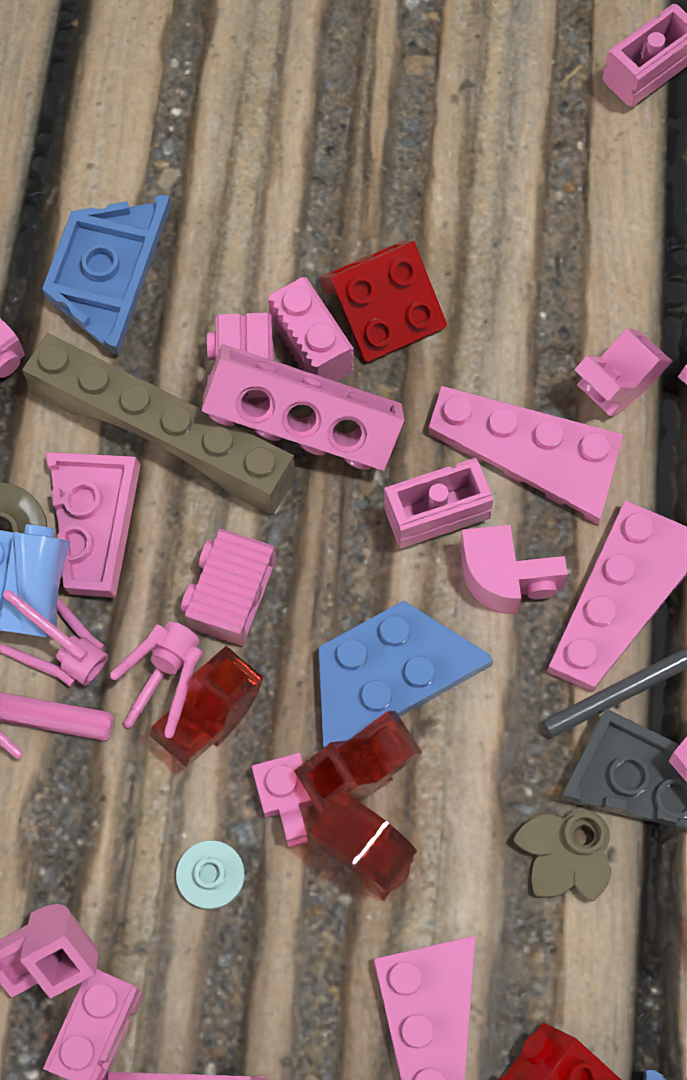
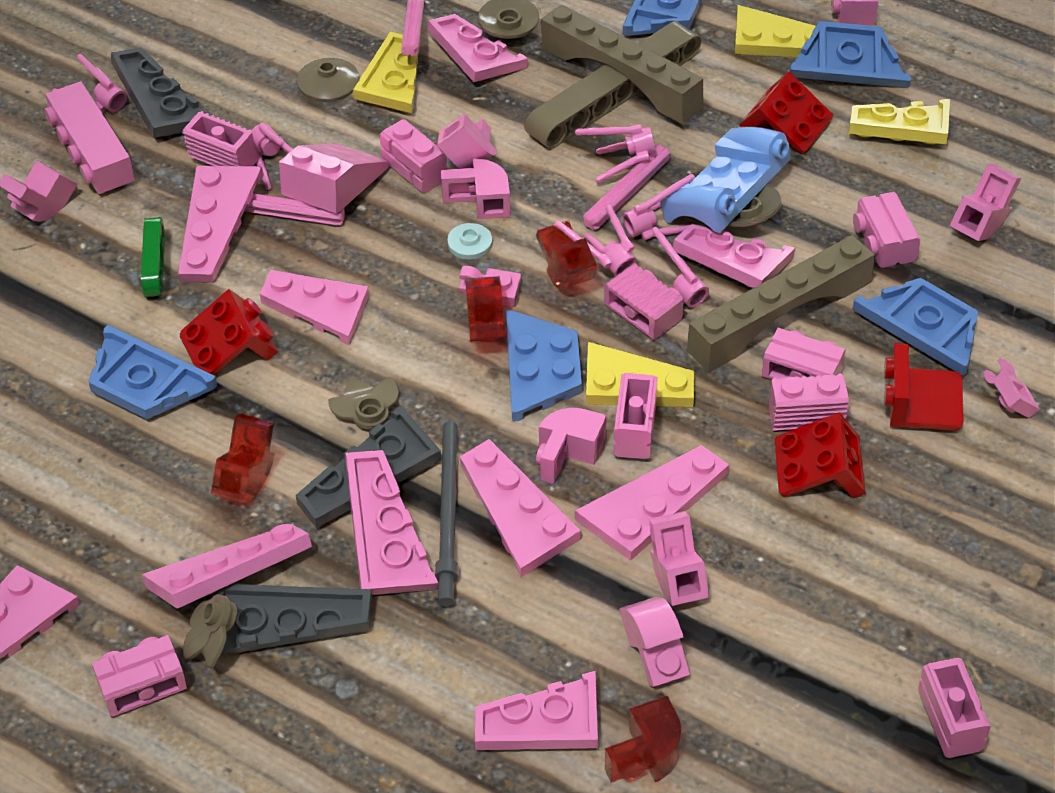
camera: 115 degrees right, 20 degrees down
bright pink brick [202,344,405,471] -> none
clear red brick [308,790,417,901] -> none
none -> bright pink brick [441,159,510,219]
none -> light yellow wing [586,342,694,407]
none -> bright pink plant [652,227,709,308]
none -> red bracket [884,343,964,430]
none -> bright pink plate [984,358,1040,418]

